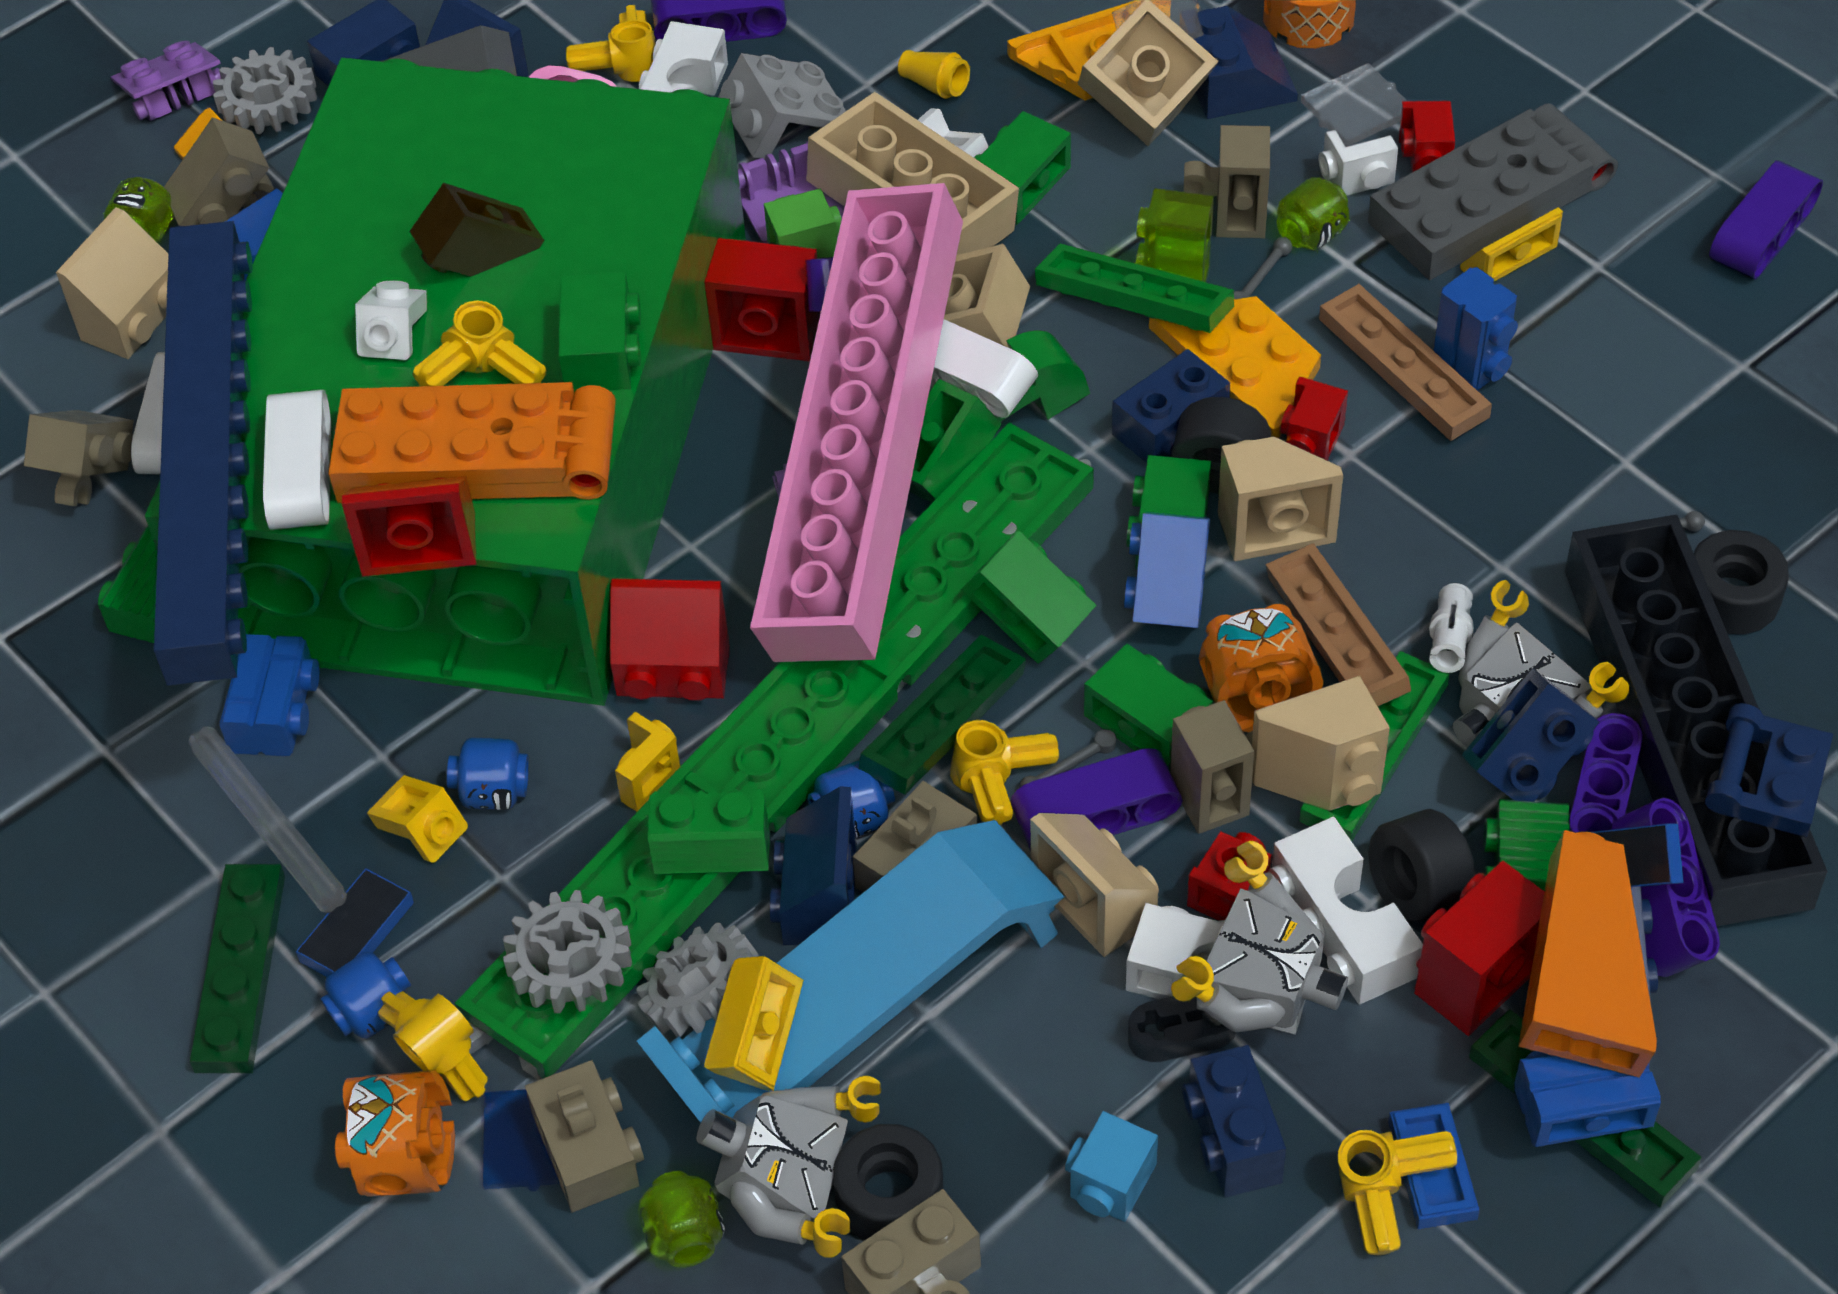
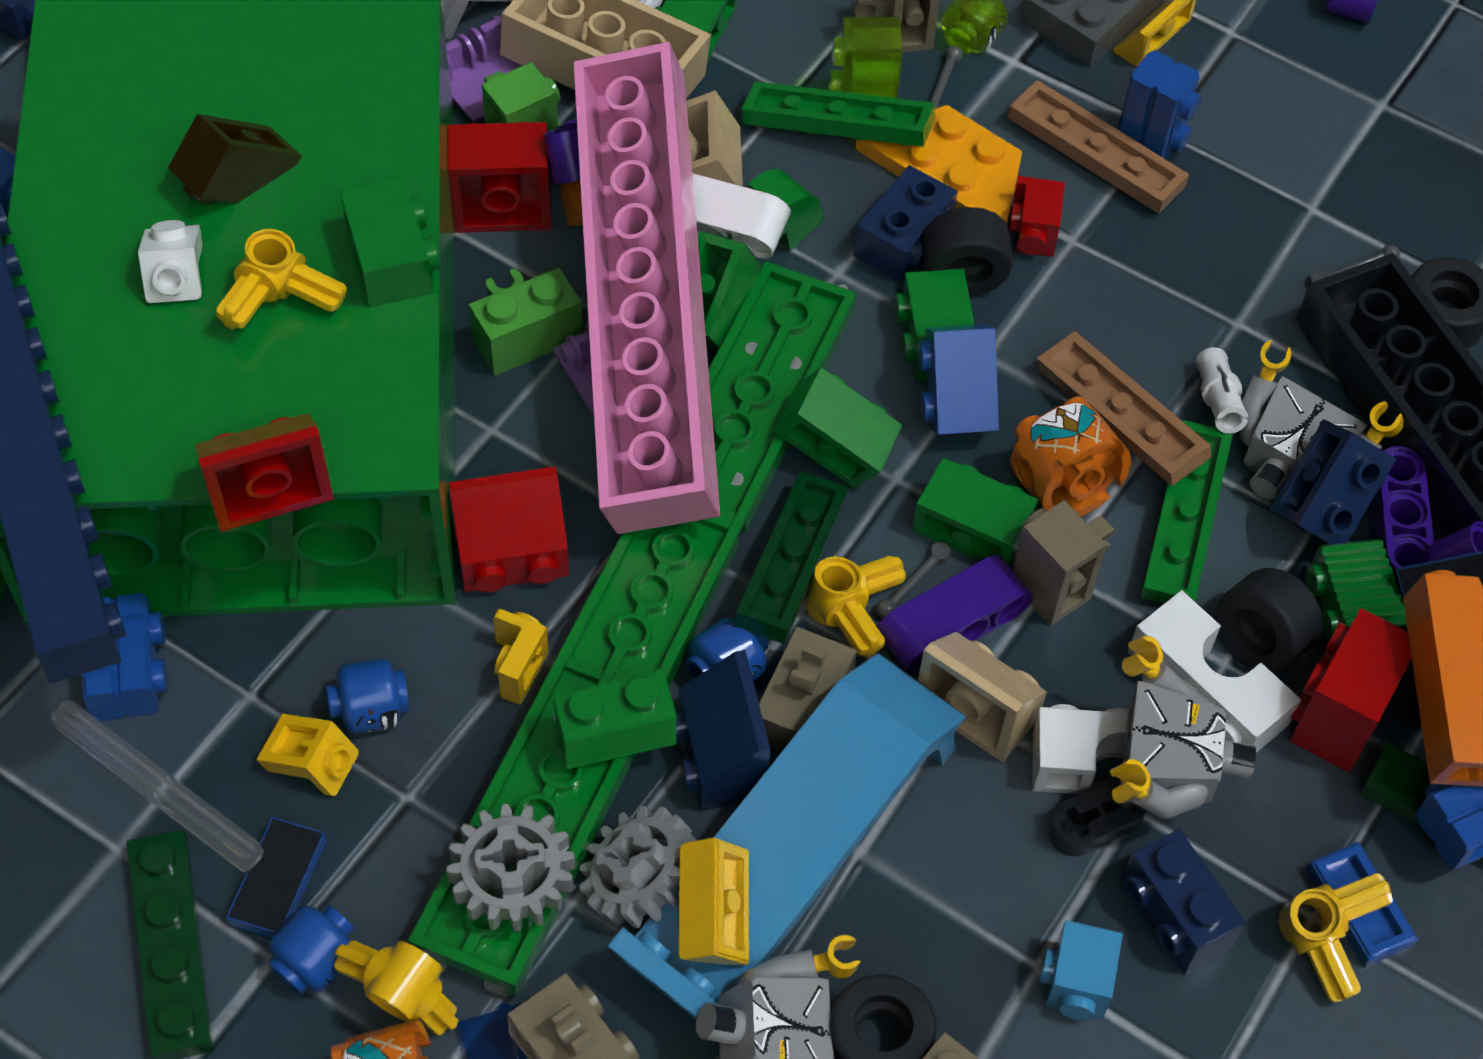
camera: 20 degrees left, 5 degrees up
white beam [263,389,331,530] -> none
orange hinge [328,382,616,503] -> none
red brick [1187,831,1272,921] -> none
tan slope [1218,436,1343,561] -> none
tan slope [1252,676,1390,811] -> none
none -> bright green brick [469,268,583,376]

